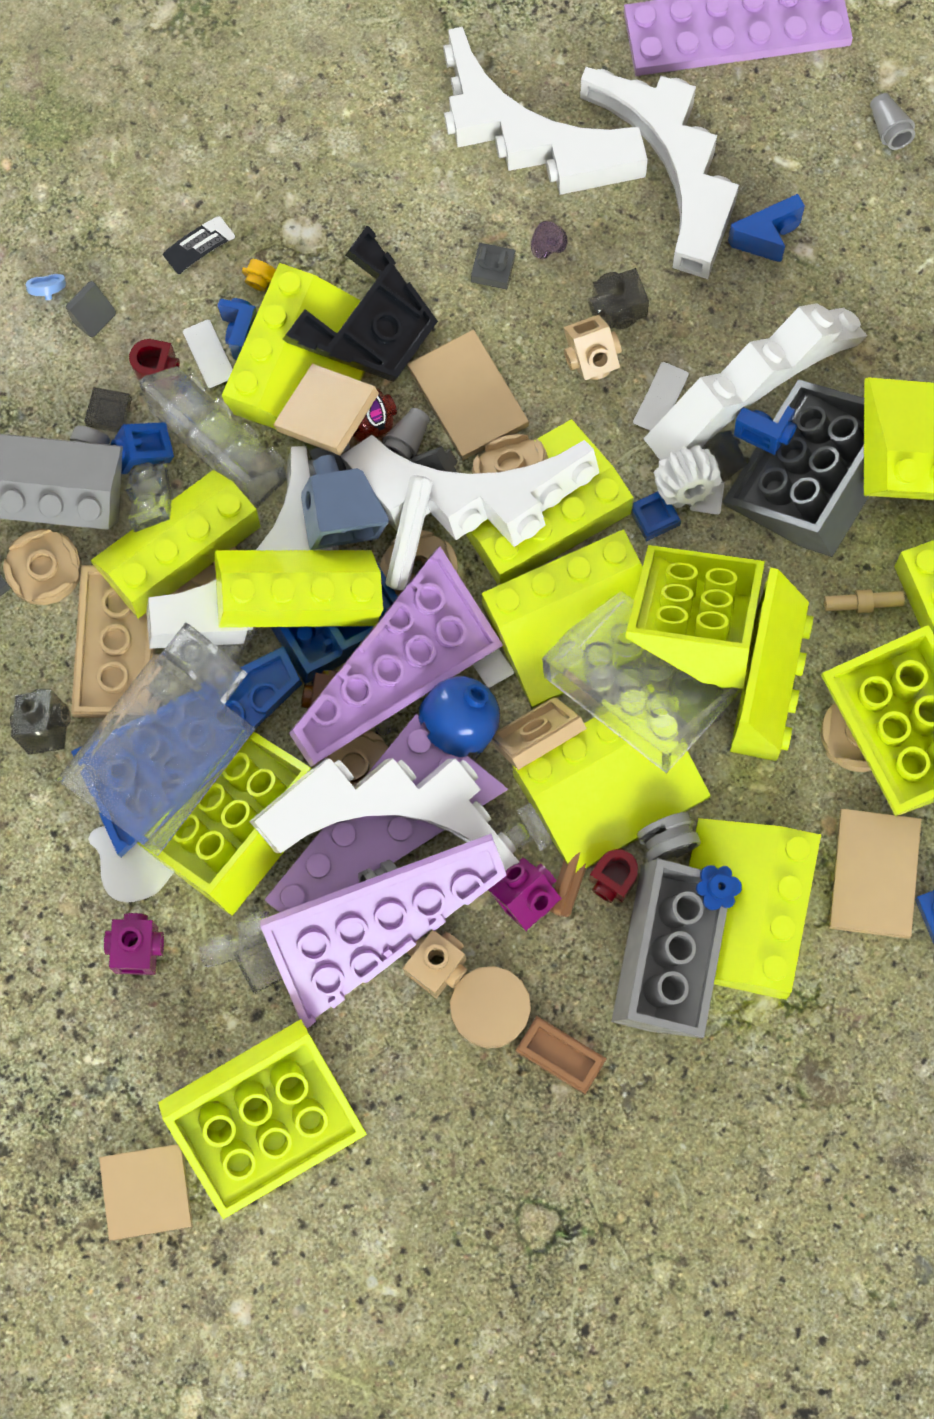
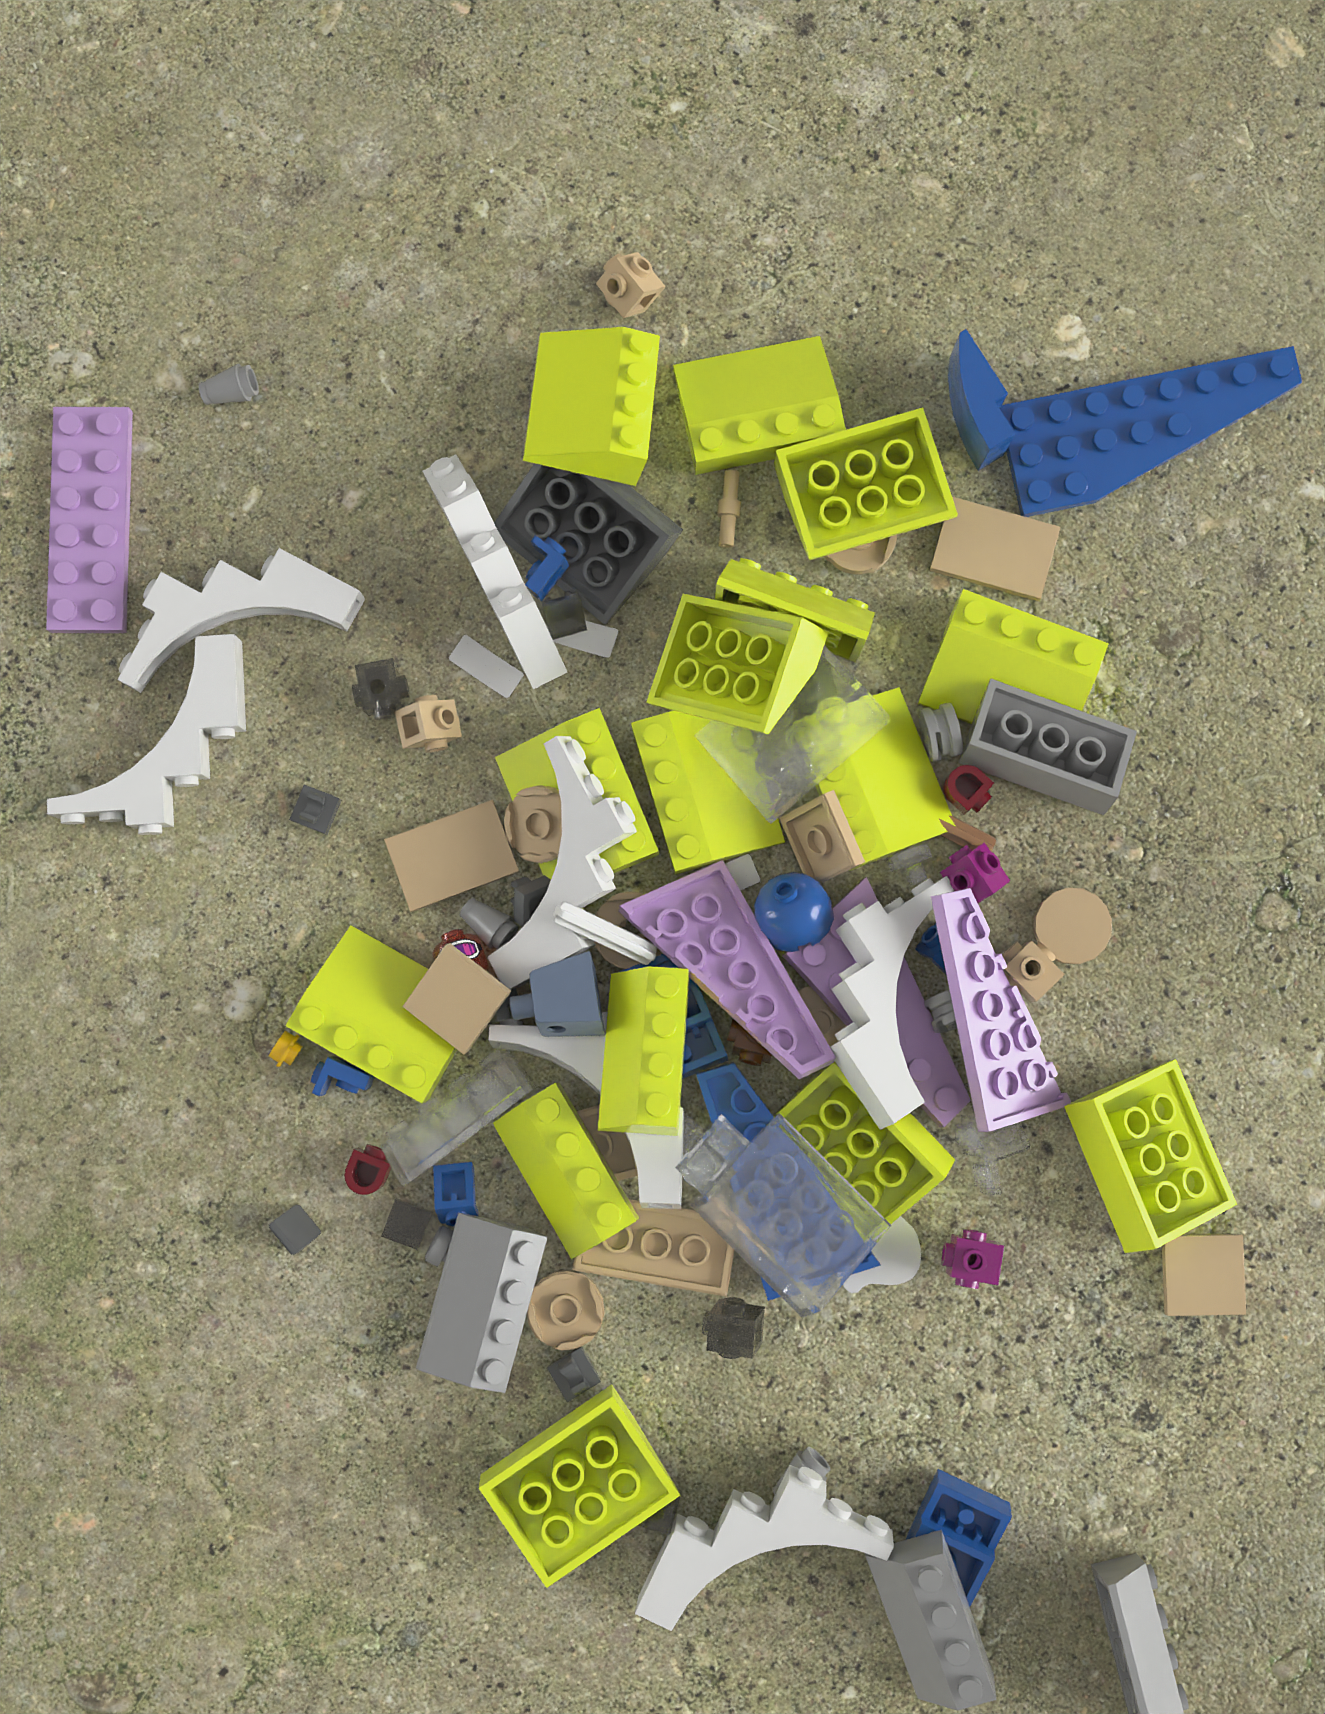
camera: 85 degrees left, 10 degrees up
light blue piece [25,274,66,300] -> none
clear slope [125,461,171,532] -> none
sticker [163,216,235,275] -> none
white sticker [183,320,233,388] -> none
black wing [283,226,438,382] -> none
medium nougat tile [515,1016,607,1095] -> none
piece [531,221,568,259] -> none
blue tile [631,491,681,542] -> none
white gear [653,445,722,508] -> none
blue plant [696,865,742,911] -> none
blue slope [728,194,805,262] -> none

